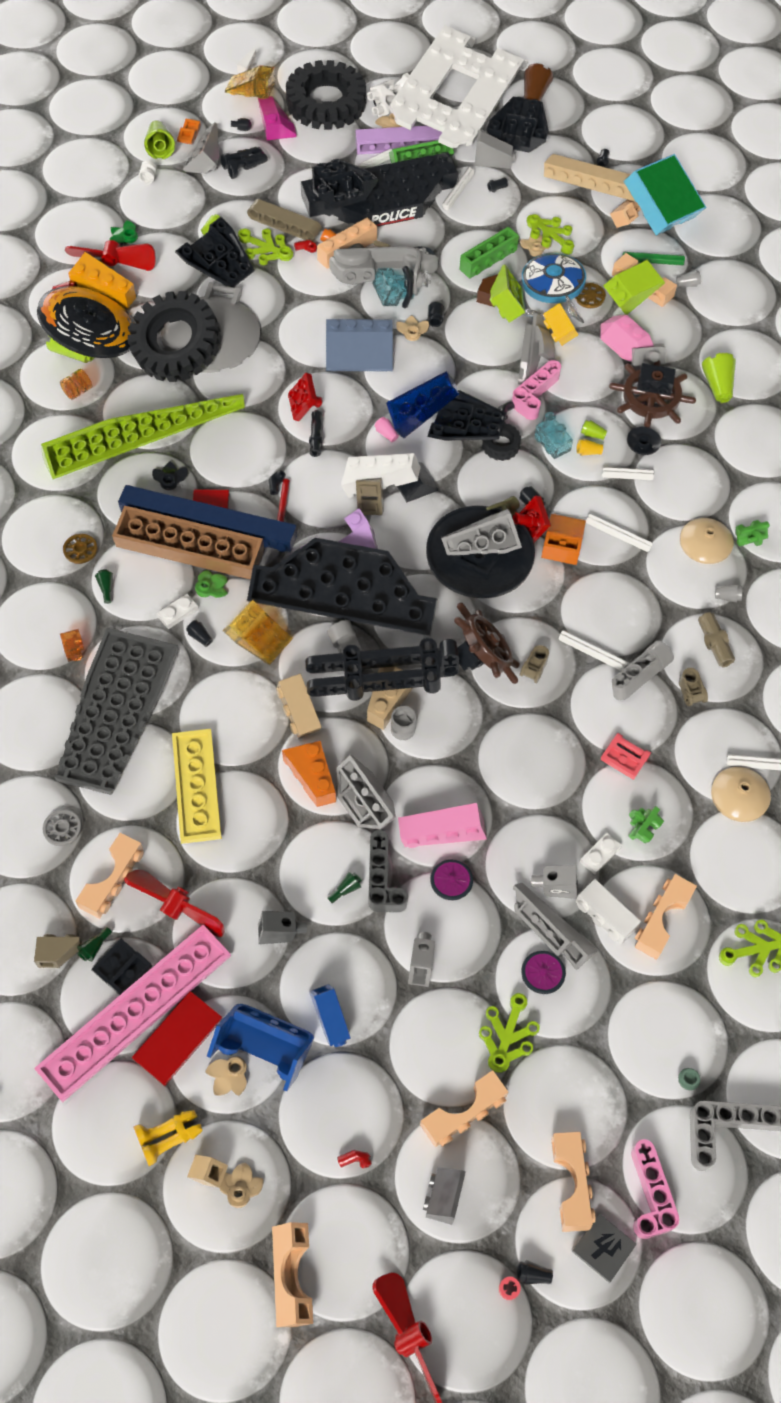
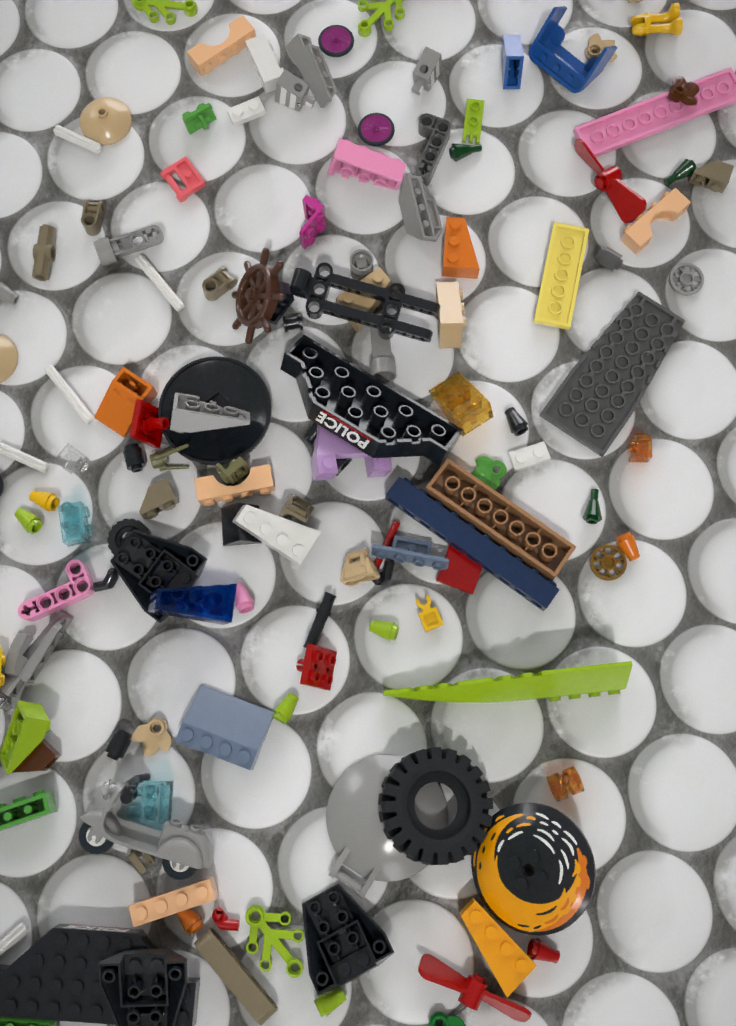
camera: 155 degrees left, 15 degrees up
black slope [91,938,153,995] -> none
red tile [132,991,223,1087] -> none
black plate [152,461,188,490] -> none
dark grey torso [258,911,307,944] -> none
none -> clear brick [56,443,90,475]
none -> dark tan slope [139,478,179,519]
none -> light nougat arch [194,464,275,506]
none -> olive bracket [216,457,250,486]
none -> lime cone [272,693,299,724]
none -> dark pink bracket [299,195,326,249]
none -> tan piece [340,548,380,587]
none -> lime cone [369,620,399,641]
none -> sand blue bracket [371,535,450,571]
none -> yellow plate [416,595,444,633]
none -> lime hinge [462,99,485,144]
none -> dark grey brick [595,246,623,272]
none -> orange cone [616,531,640,561]
none -> reddish brown plate [668,76,700,106]

